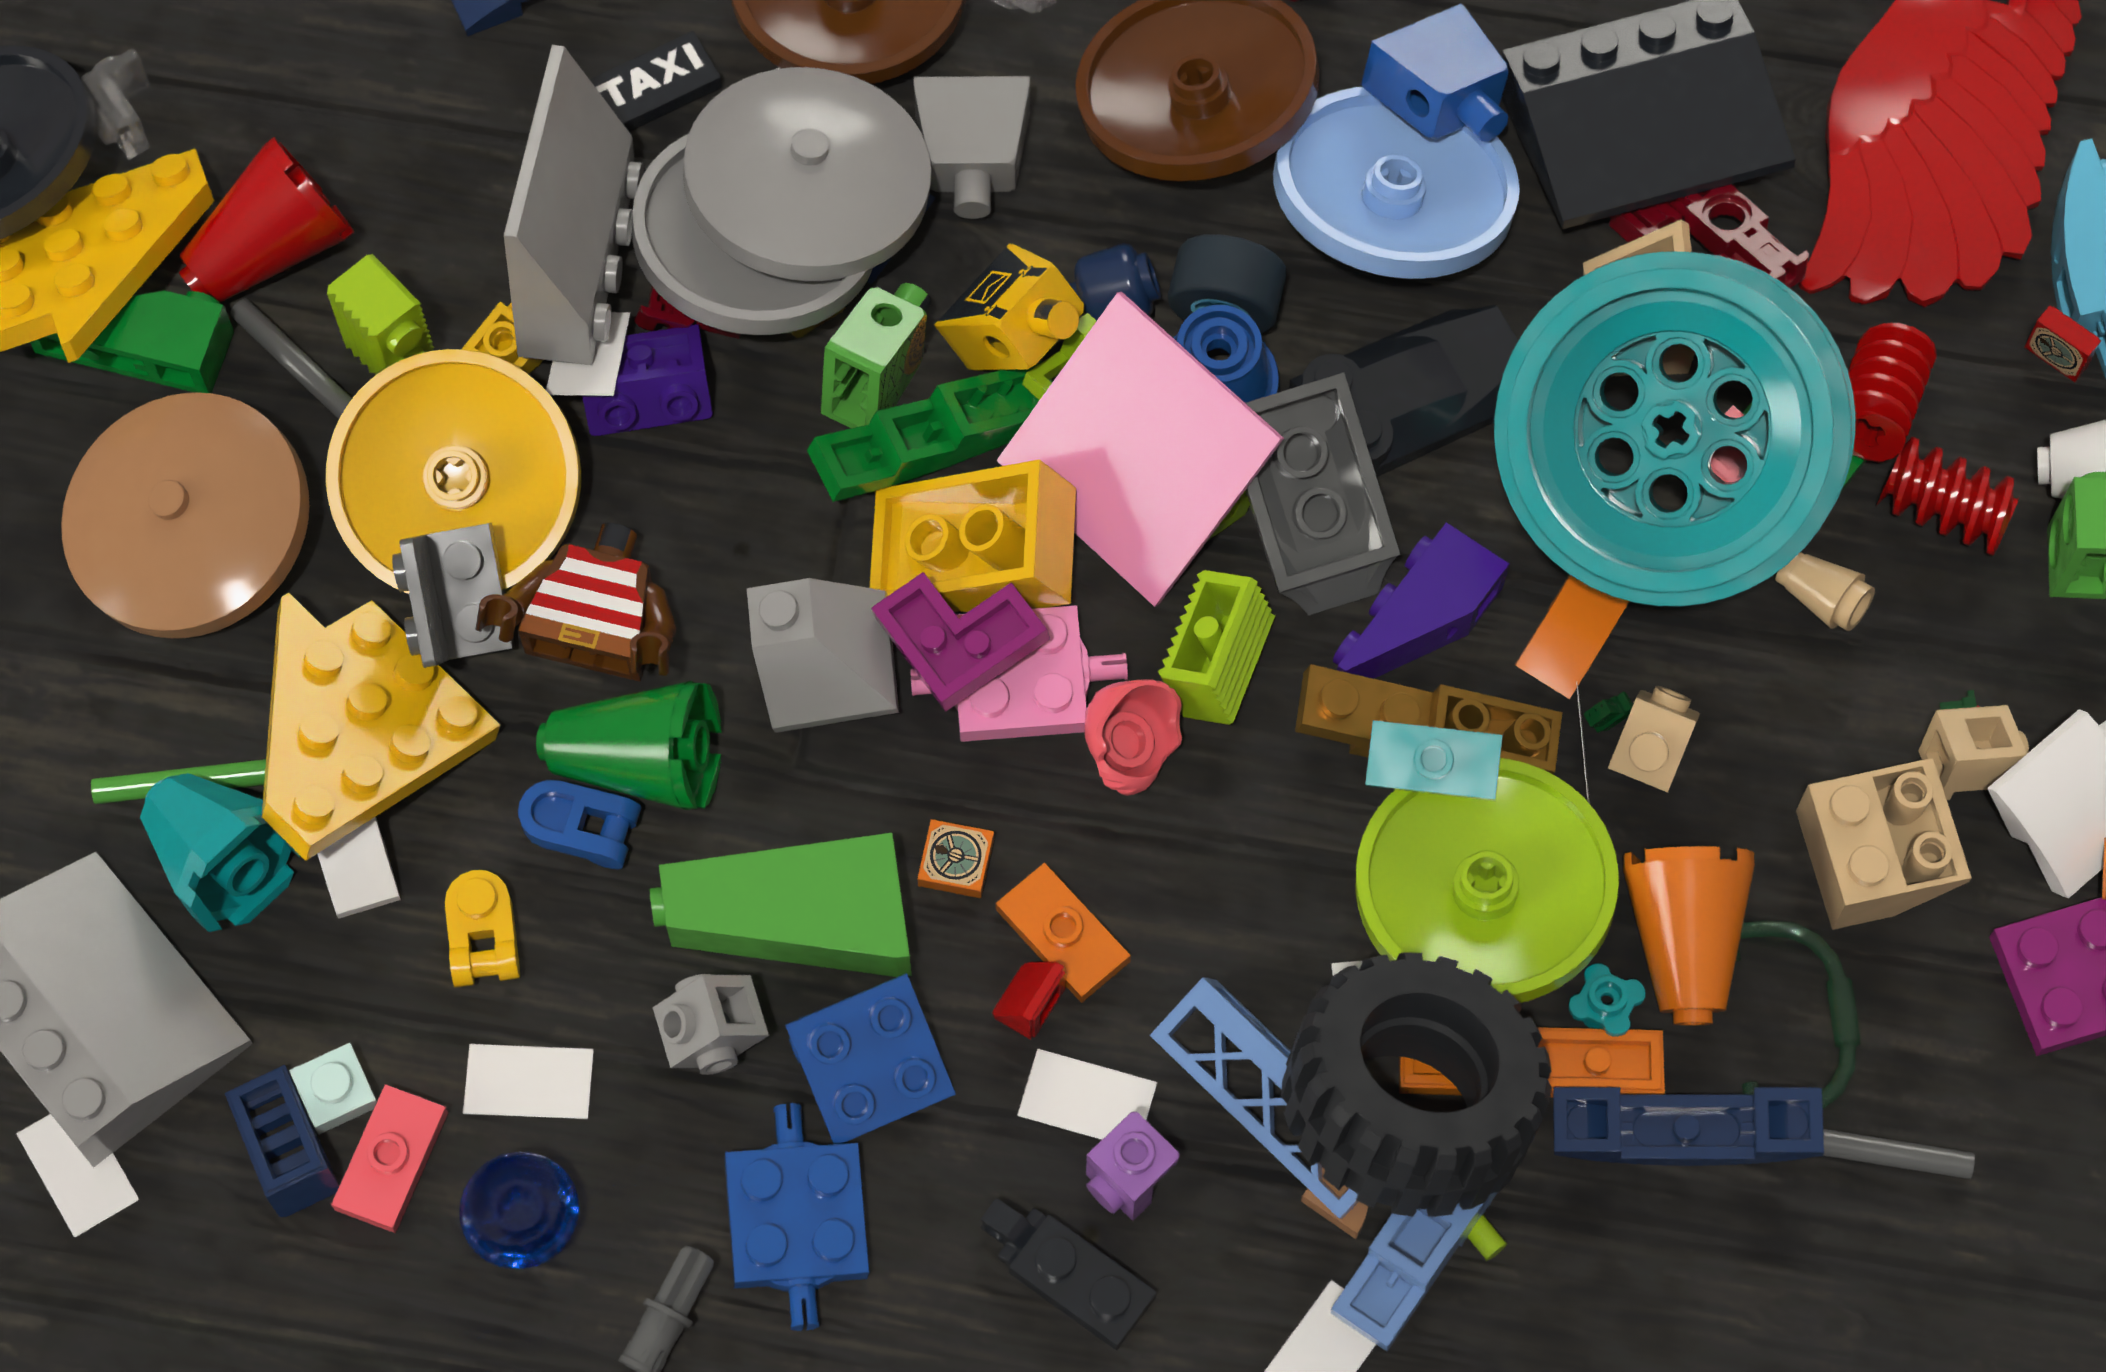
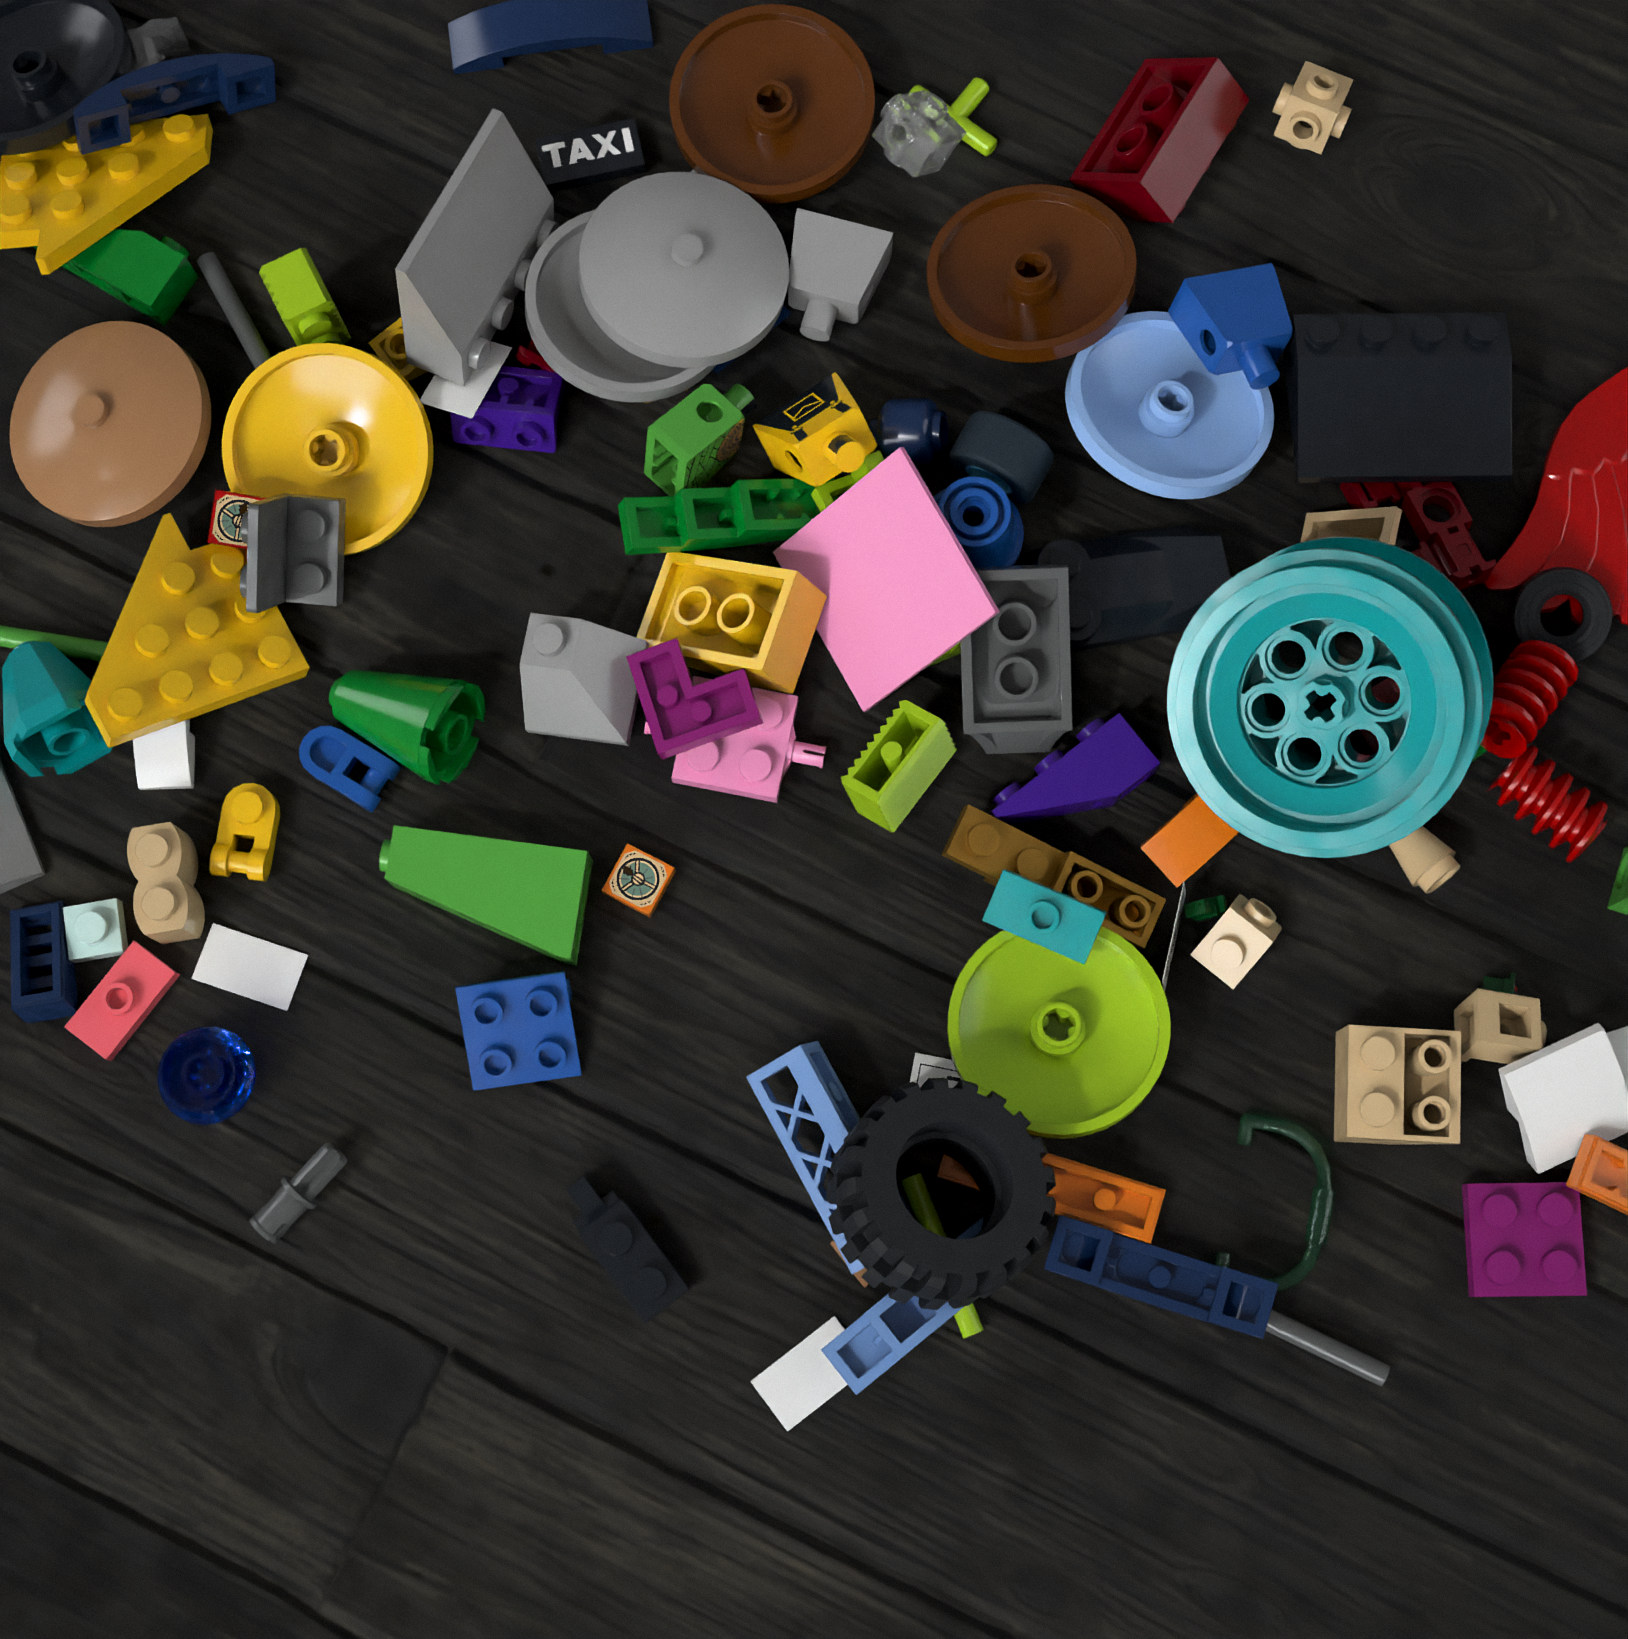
camera: 20 degrees right, 10 degrees up
red cone [179,137,354,302] -> none
torso [475,523,676,682] -> none
light grey brick [653,974,769,1075] -> none
blue plate [725,1103,869,1331] -> none
red slope [992,962,1065,1040] -> none
orange plate [996,862,1131,1003] -> none
white sticker [1017,1049,1157,1140] -> none
coral hair [1084,679,1182,796] -> none
medium lavender bracket [1086,1112,1179,1221] -> none
teal plate [1569,964,1645,1037] -> none
orange cone [1623,846,1755,1026] -> none
none -> dark blue slope [73,53,276,155]
none -> tan brick [127,822,205,944]
none -> tile [207,489,266,549]
none -> black tyre [1511,567,1613,662]

